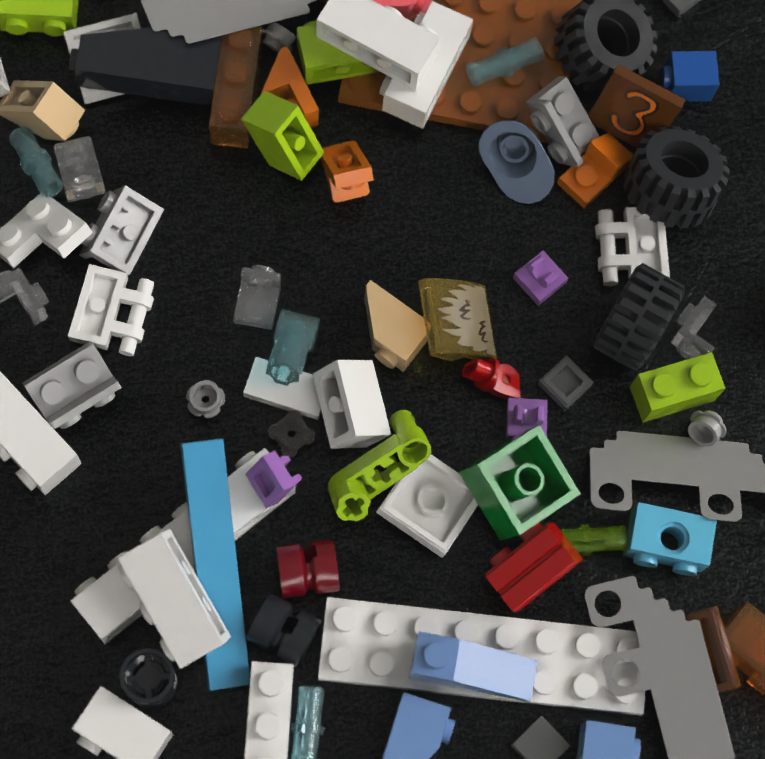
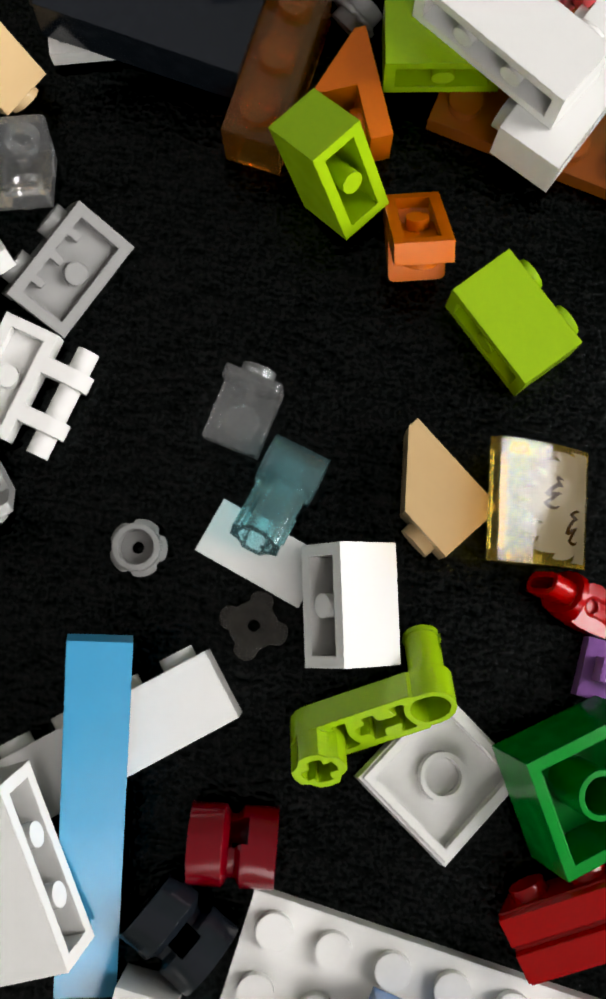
camera: 25 degrees right, 10 degrees up
medium lavender tile [245,451,302,508] -> none
none -> lime brick [445,248,583,396]

